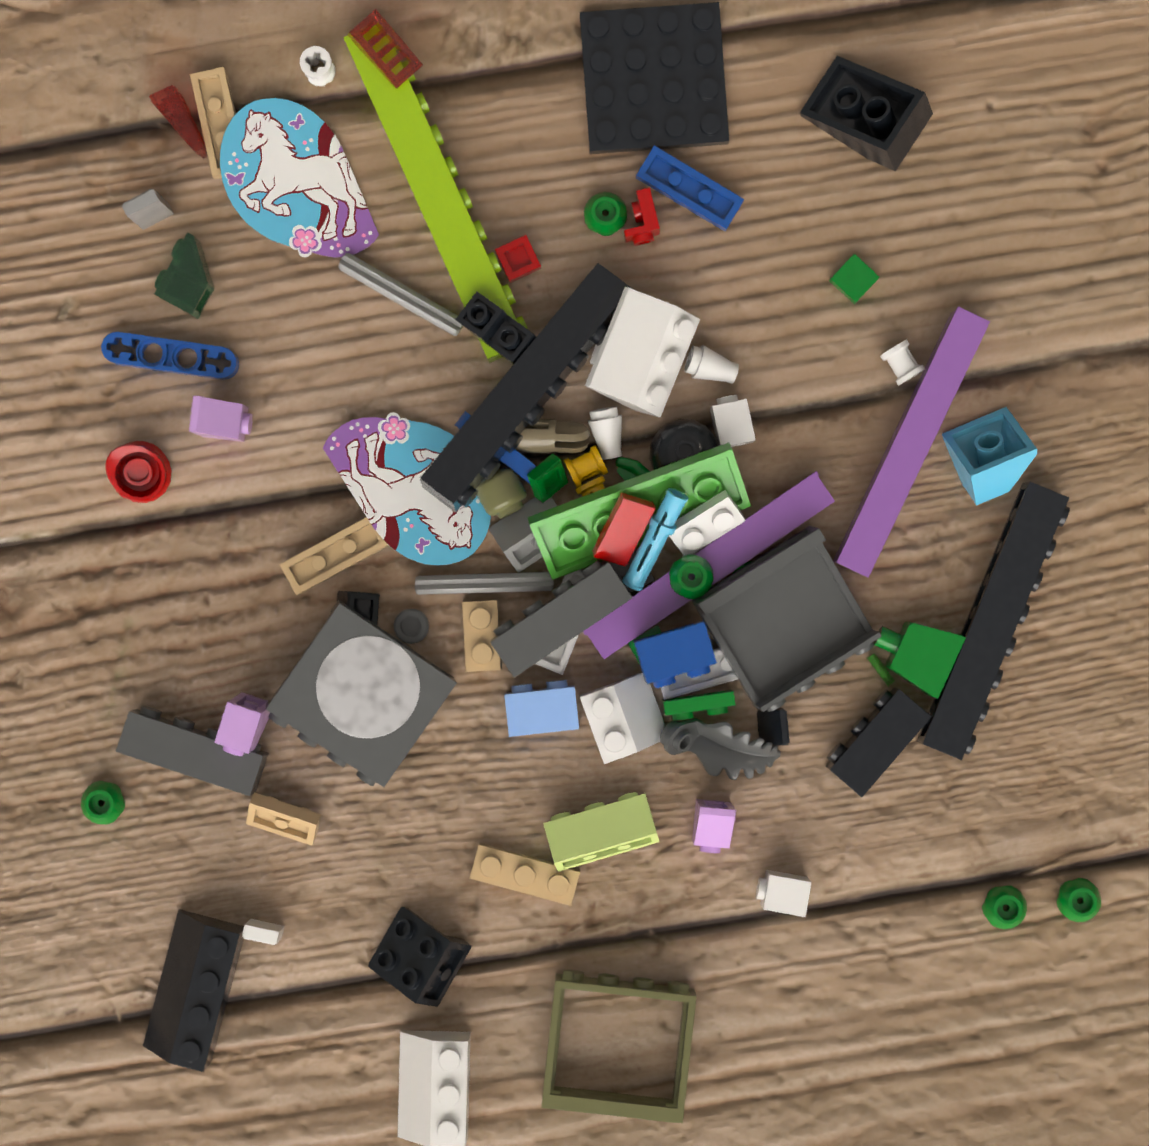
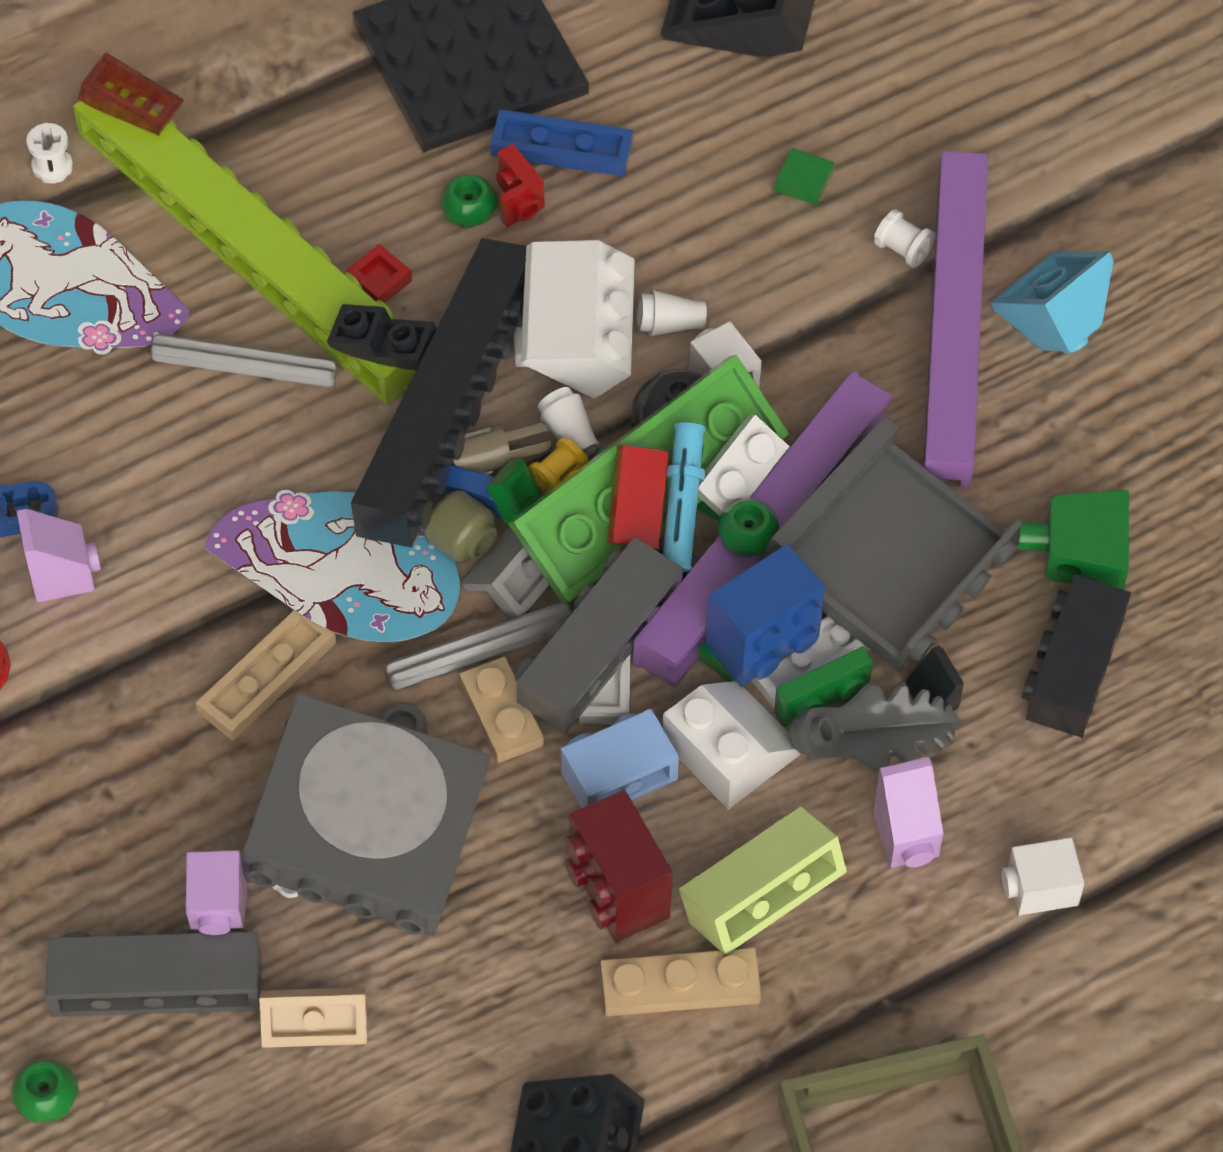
camera: 20 degrees left, 30 degrees down
bright green leg [866,653,895,687] -> none
black brick [917,481,1070,760] -> none
none -> dark red brick [565,789,673,943]

